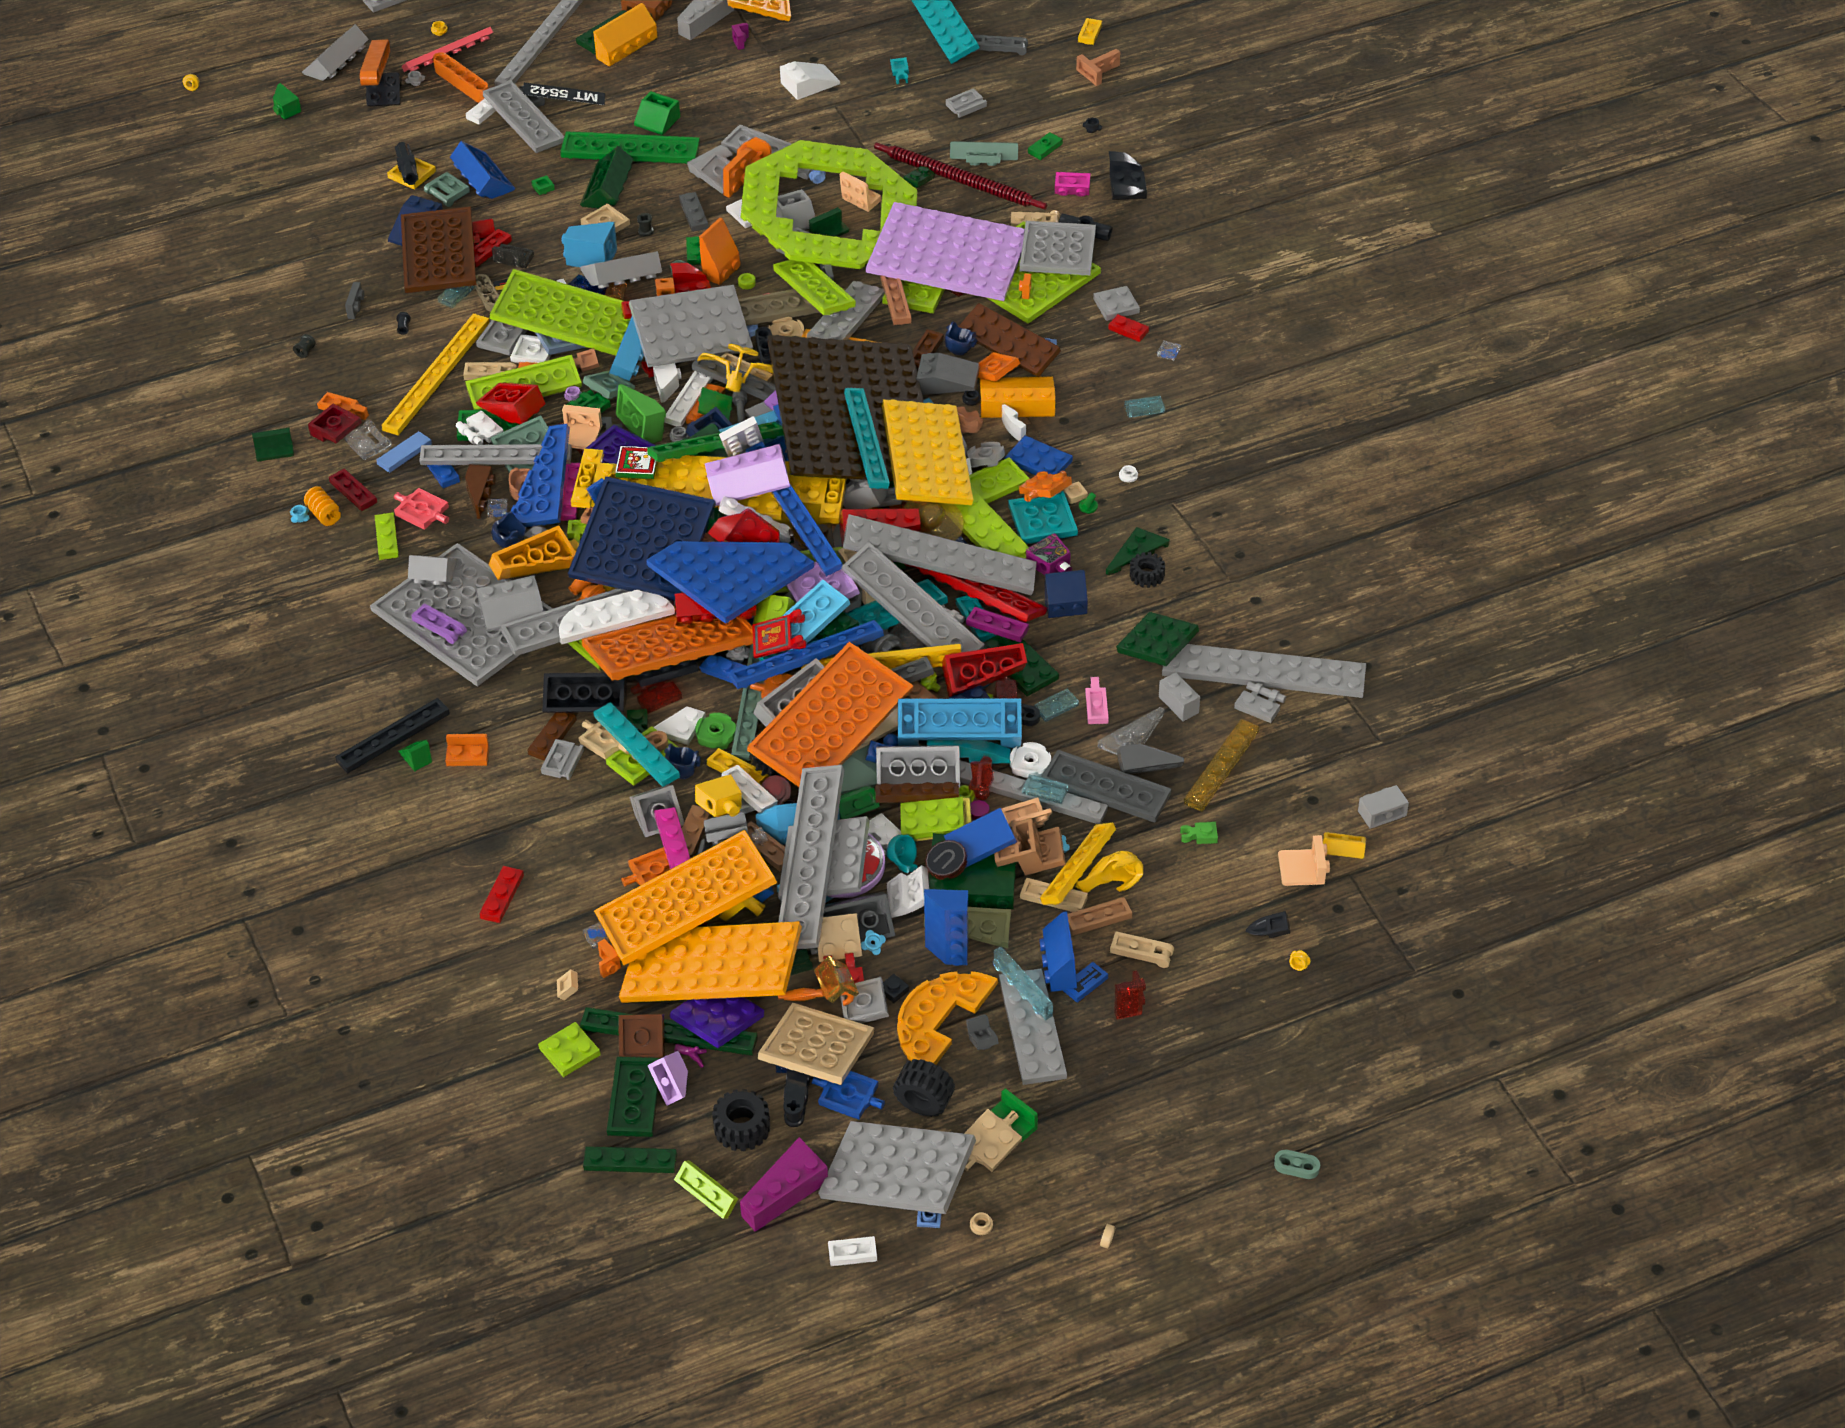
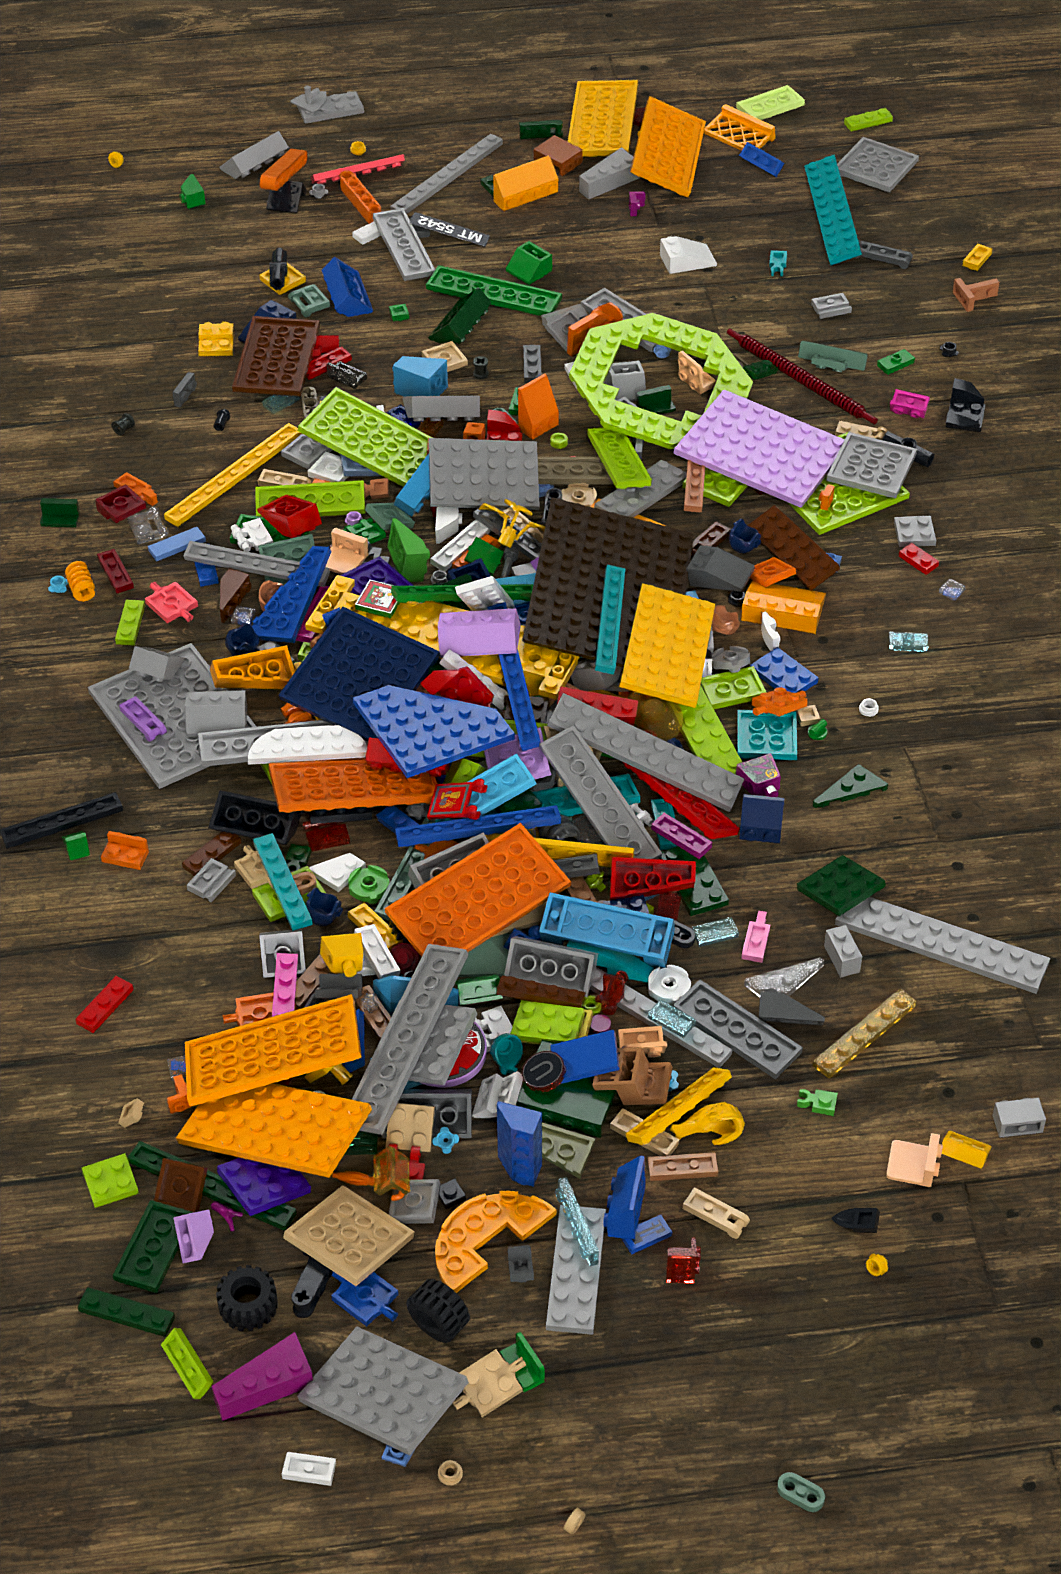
camera: 15 degrees right, 0 degrees up
black tyre [1130,552,1165,588] -> none
light grey plate [1234,681,1286,723] -> none
none -> yellow plate [198,322,234,356]

